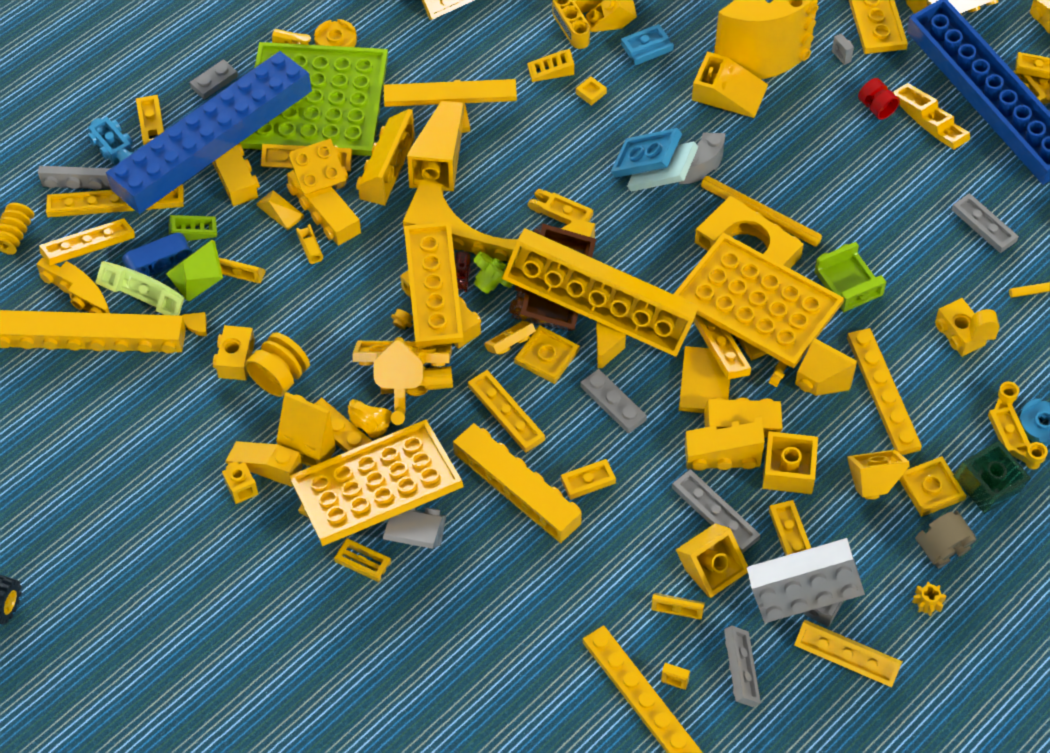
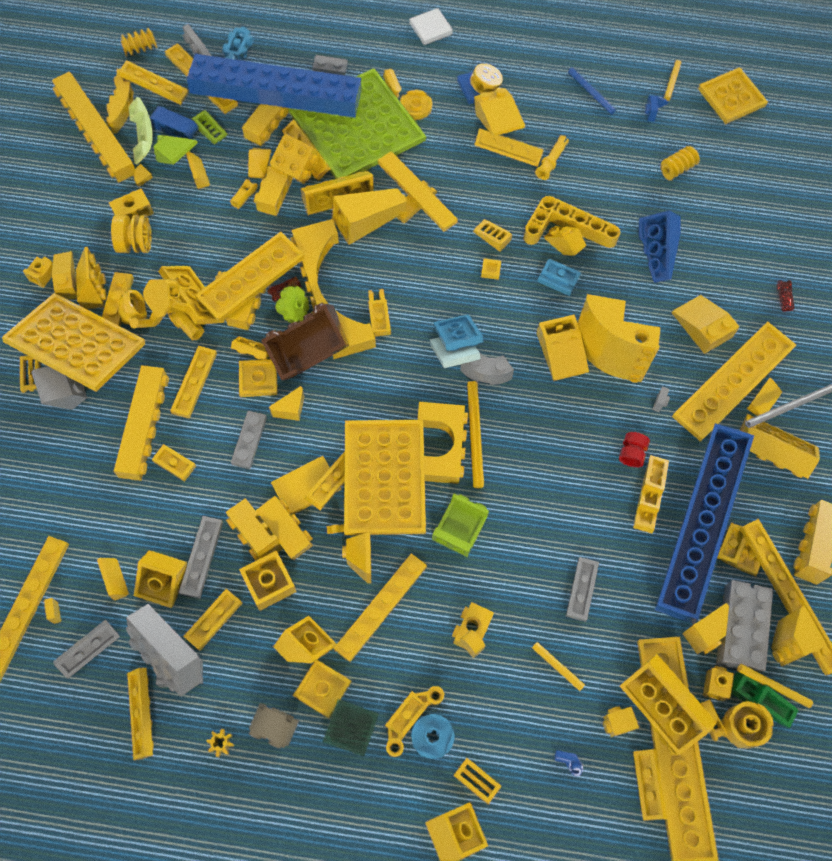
camera: 50 degrees right, 10 degrees up
yellow plate [136,95,164,145] -> none
yellow brick [502,228,699,357] -> none

